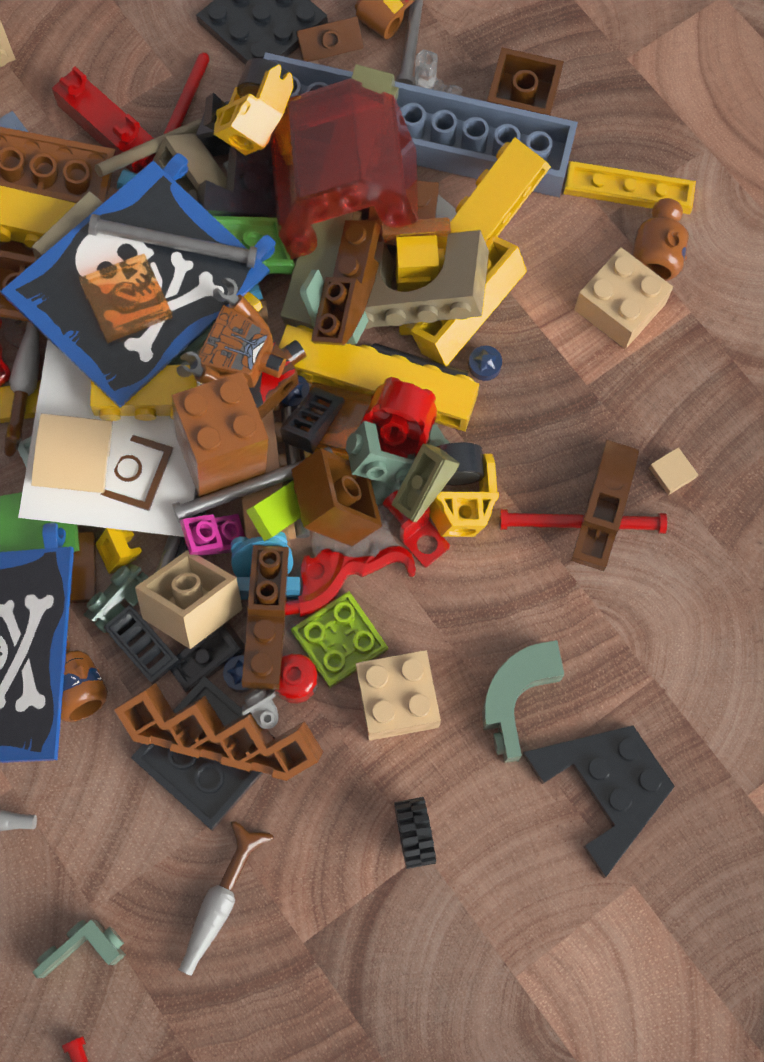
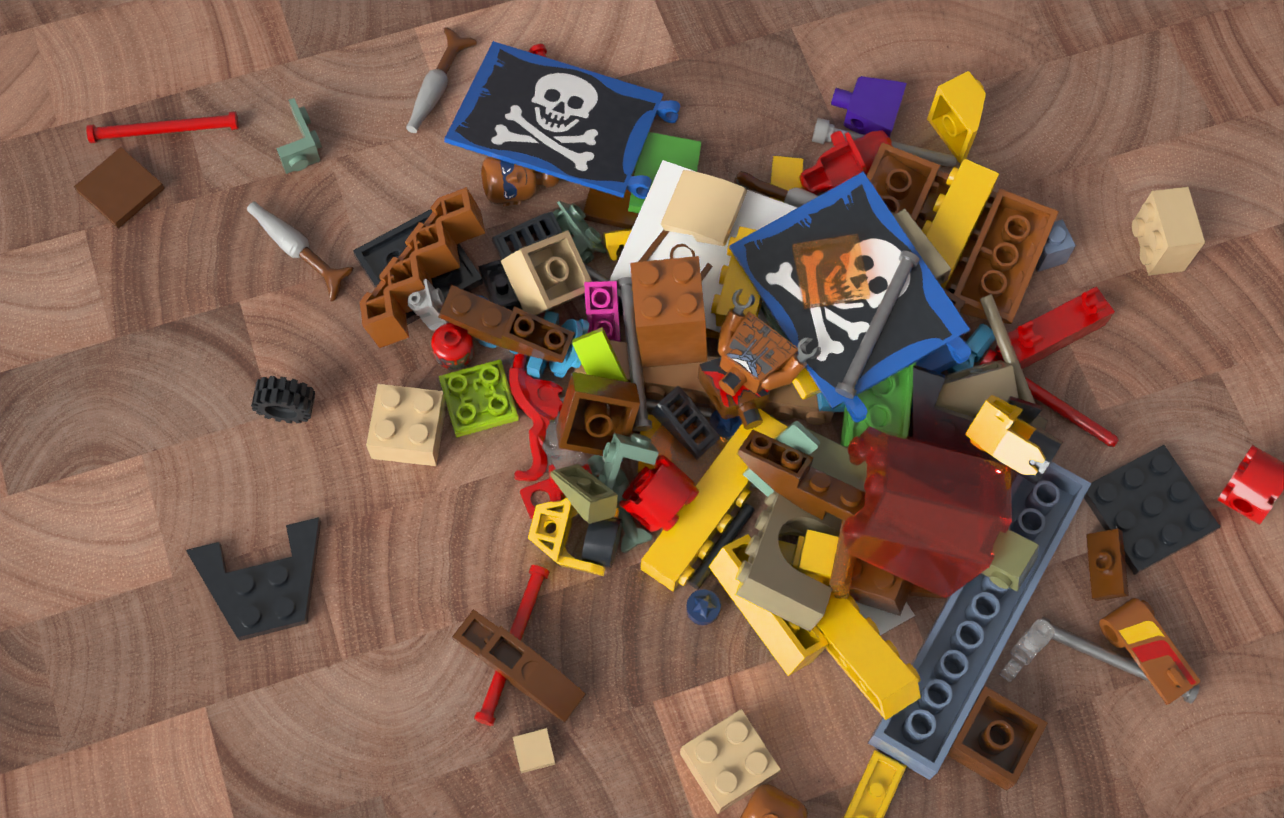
camera: 105 degrees right, 5 degrees down
sand green arch [482,640,564,763] -> none

